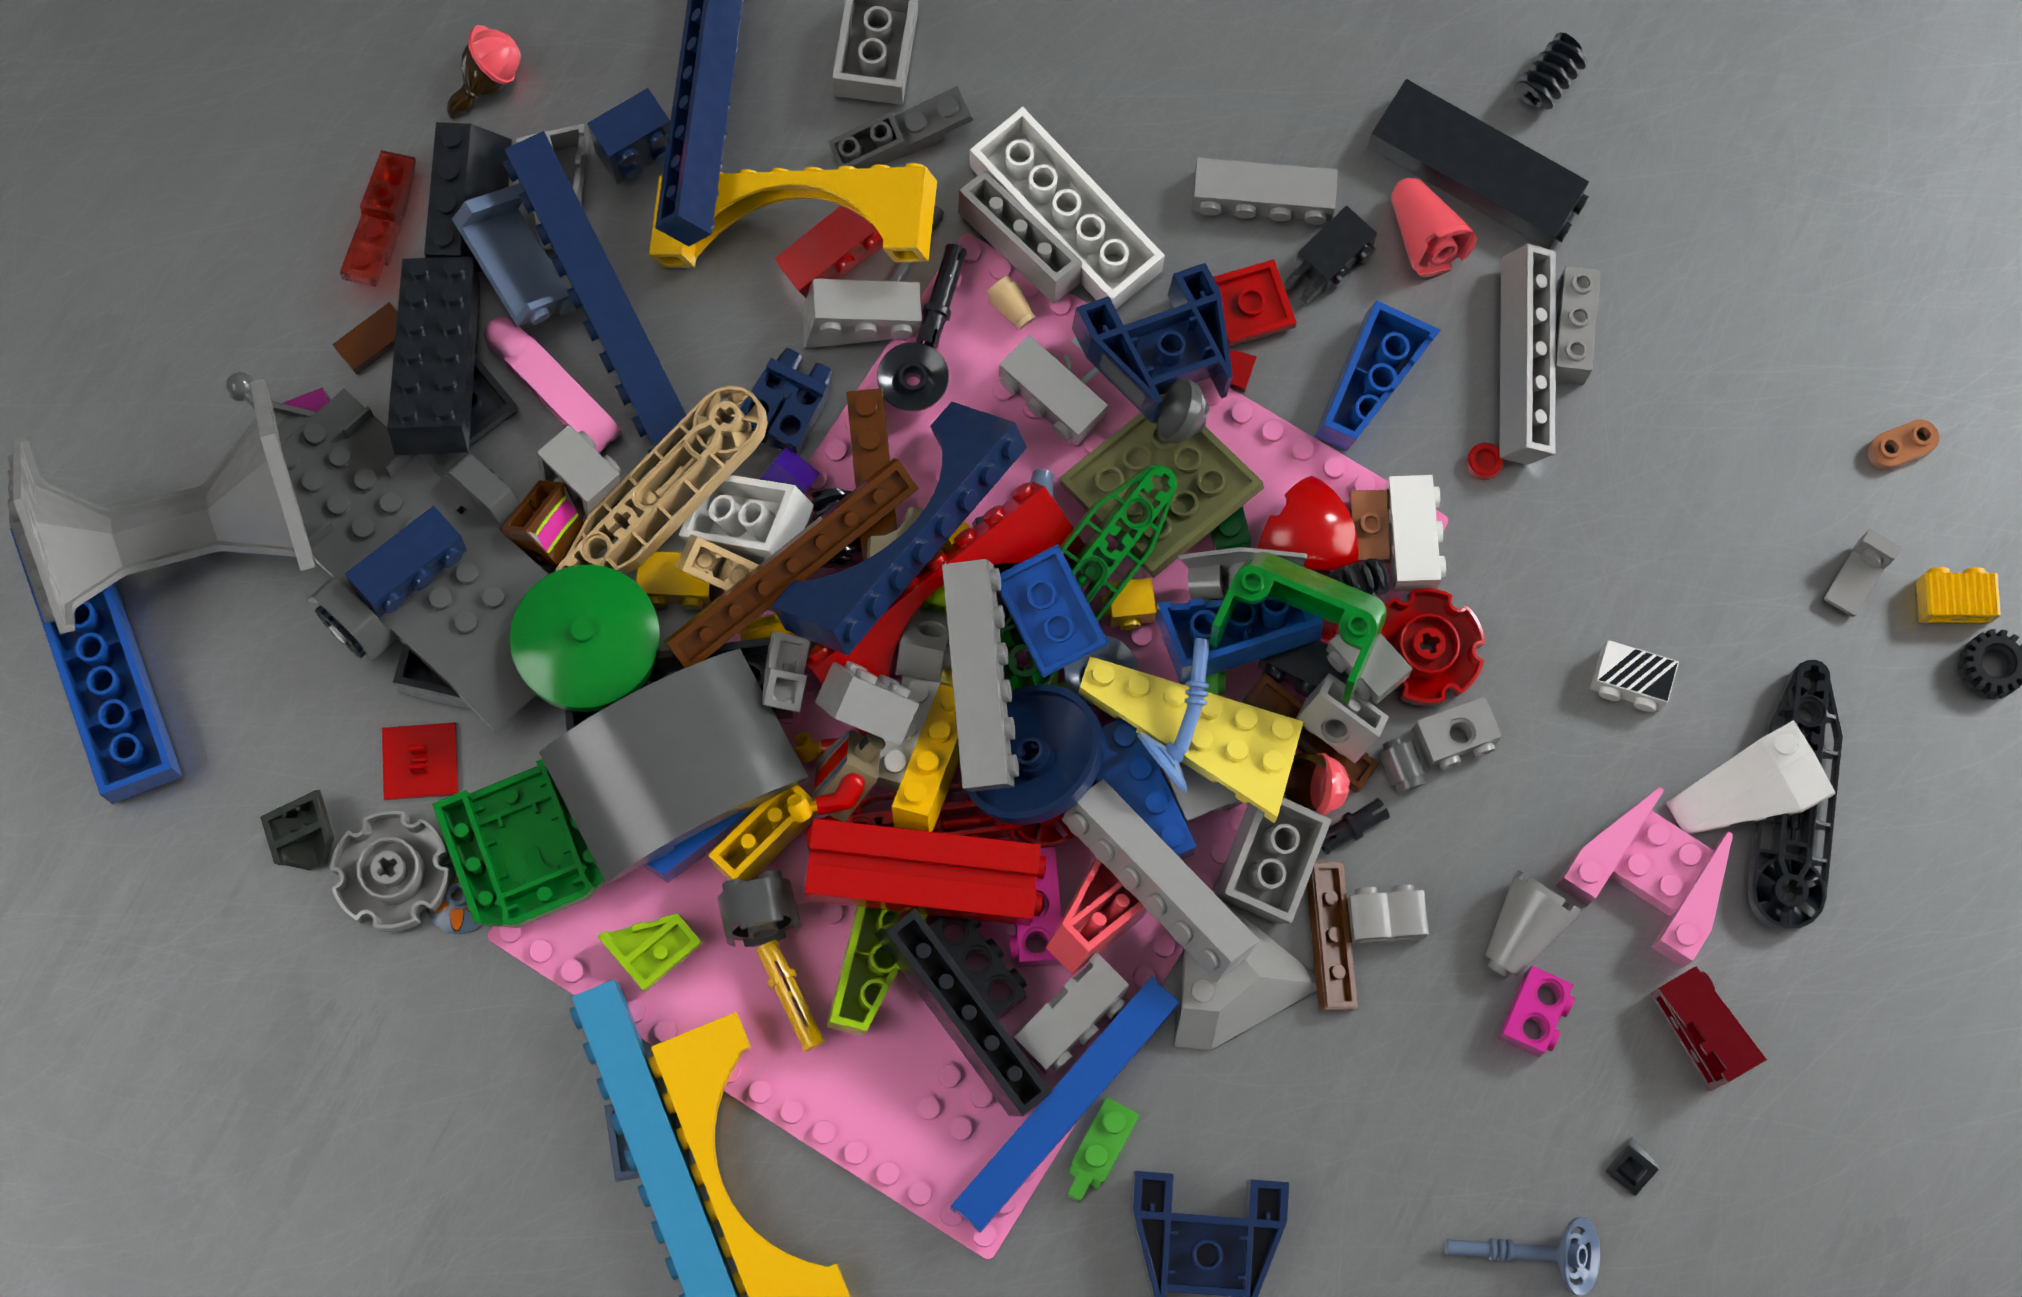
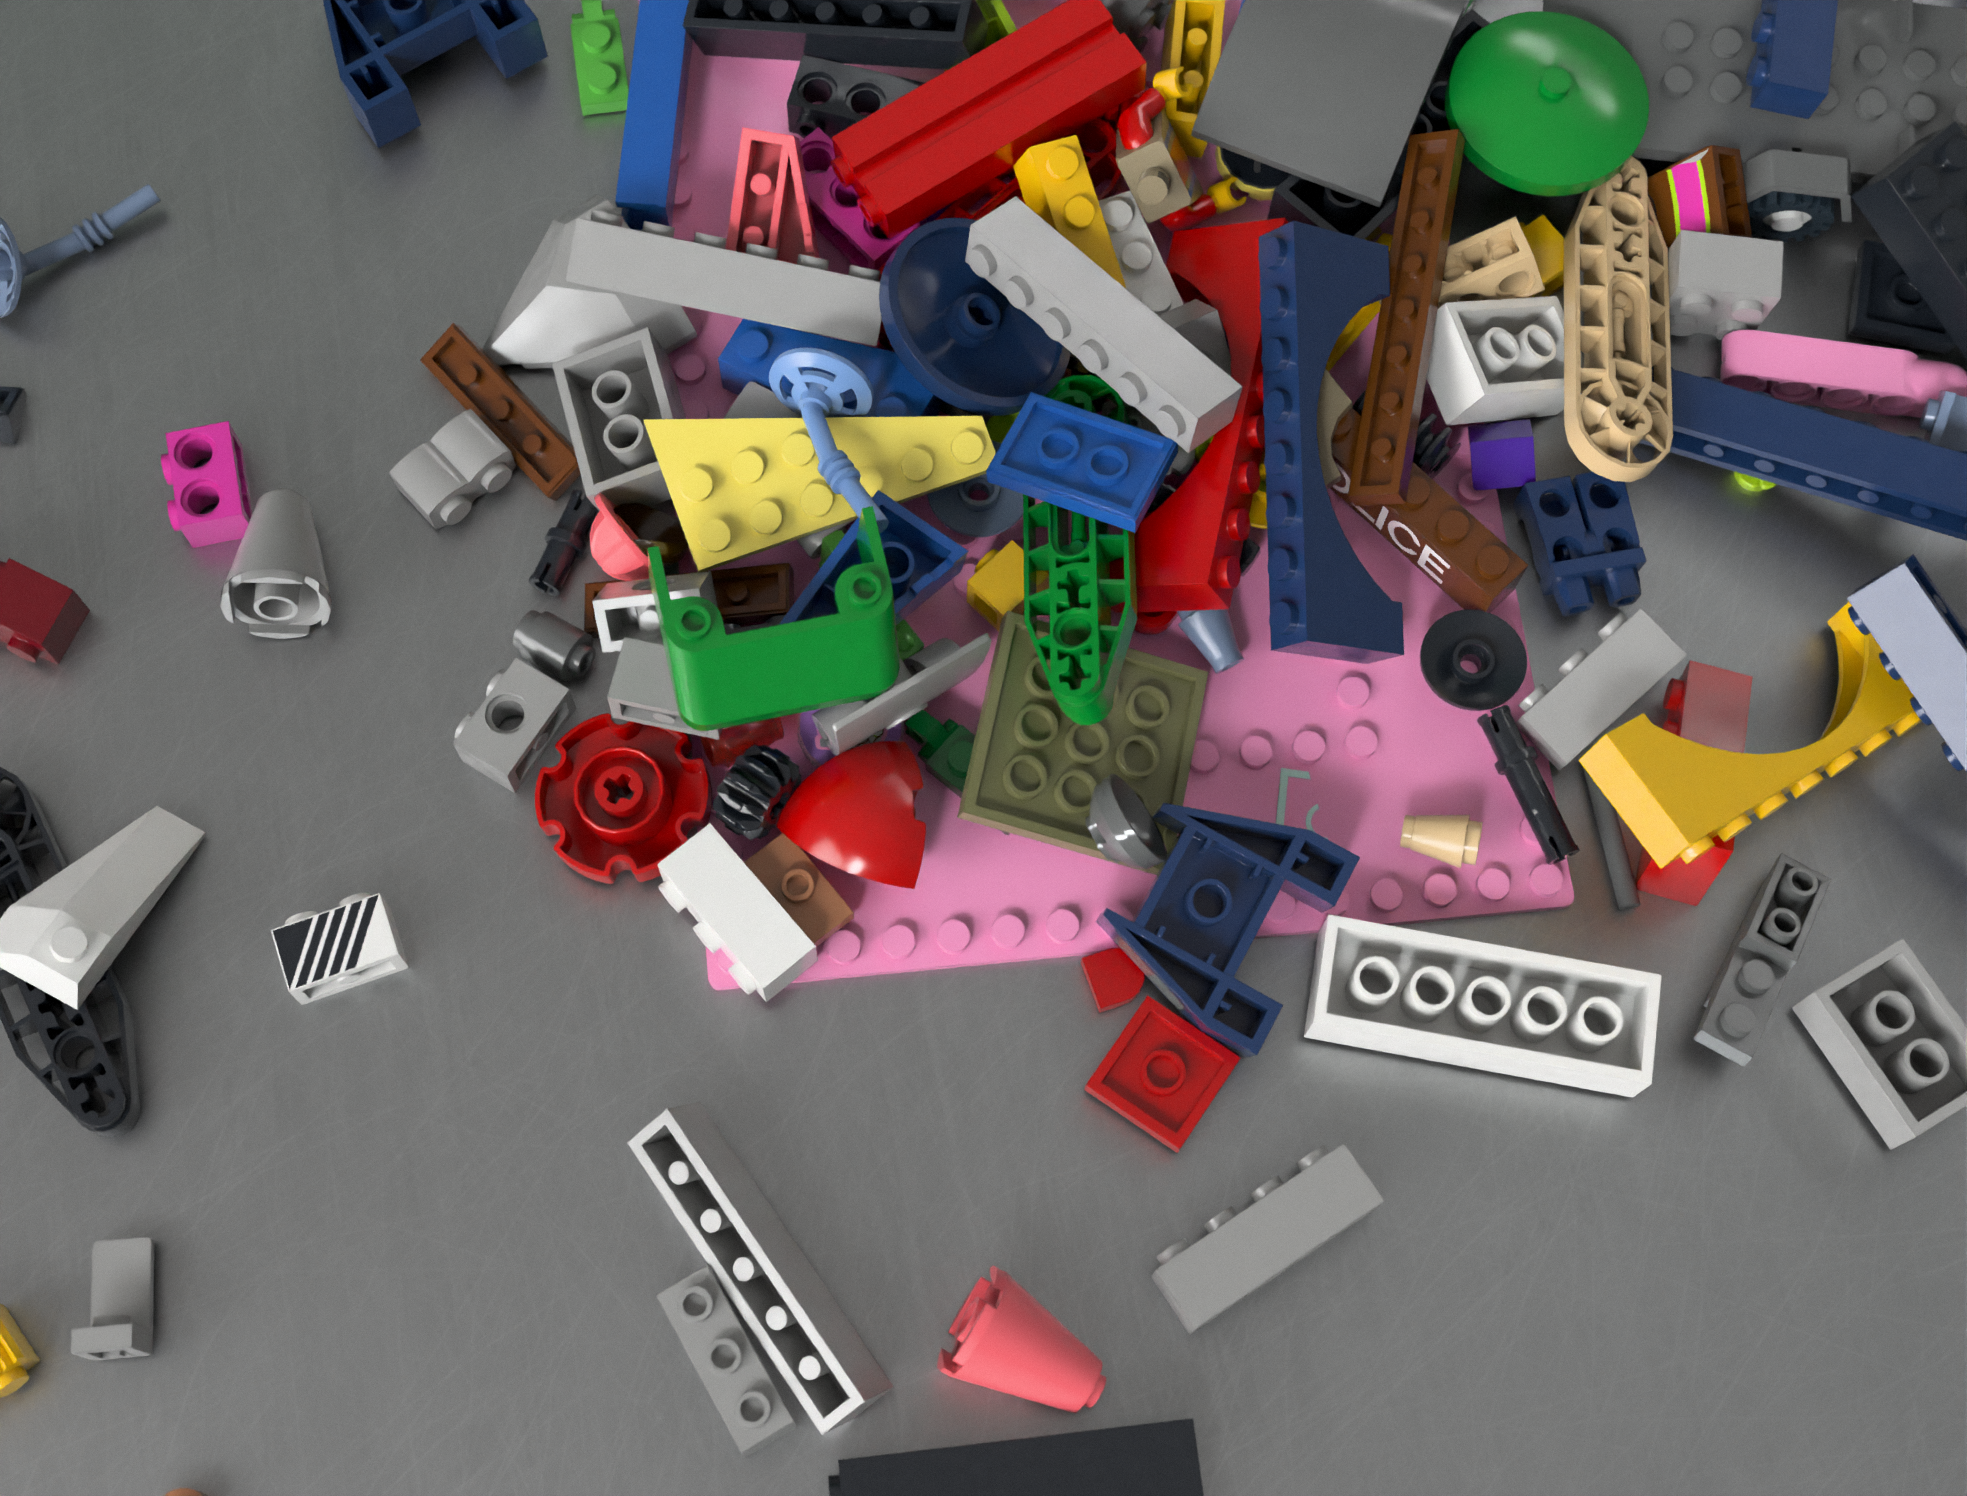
camera: 140 degrees right, 5 degrees down
light grey slope [762,631,811,712] -> none
light grey brick [815,660,919,745] -> none
light grey brick [958,170,1082,304] -> none
light grey brick [999,335,1108,446] -> none
light grey wedge [1014,952,1129,1074] -> none
black hinge [1284,205,1377,304] -> none
blue wedge [1314,300,1441,451] -> none
red tile [1466,442,1504,480] -> none
bright pink wedge [1556,787,1733,968] -> none

